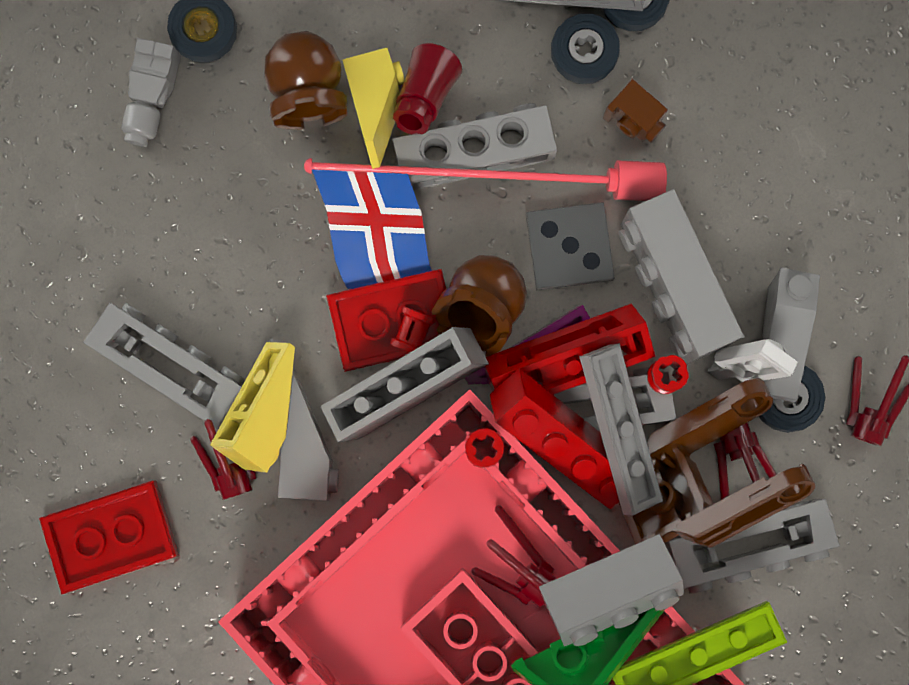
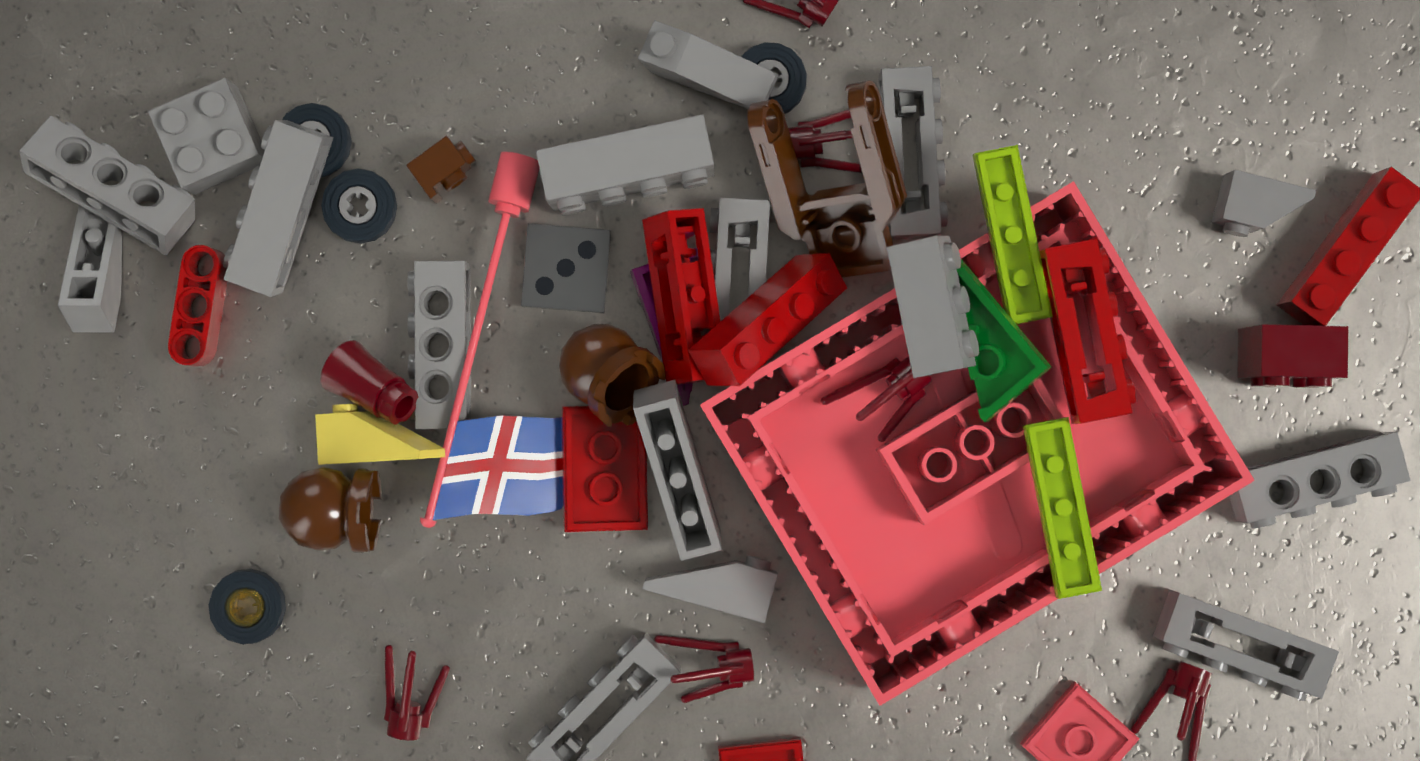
camera: 80 degrees left, 5 degrees up
light grey piece [121,38,181,147] -> none
light yellow slope [210,342,295,473] -> none
red bush [390,306,436,352] -> none
red bush [465,428,504,468] -> none
light grey tile [579,343,663,516] -> none
red bush [647,355,689,394] -> none
white hinge [707,339,798,382] -> none
none -> dark red plant [384,645,450,741]

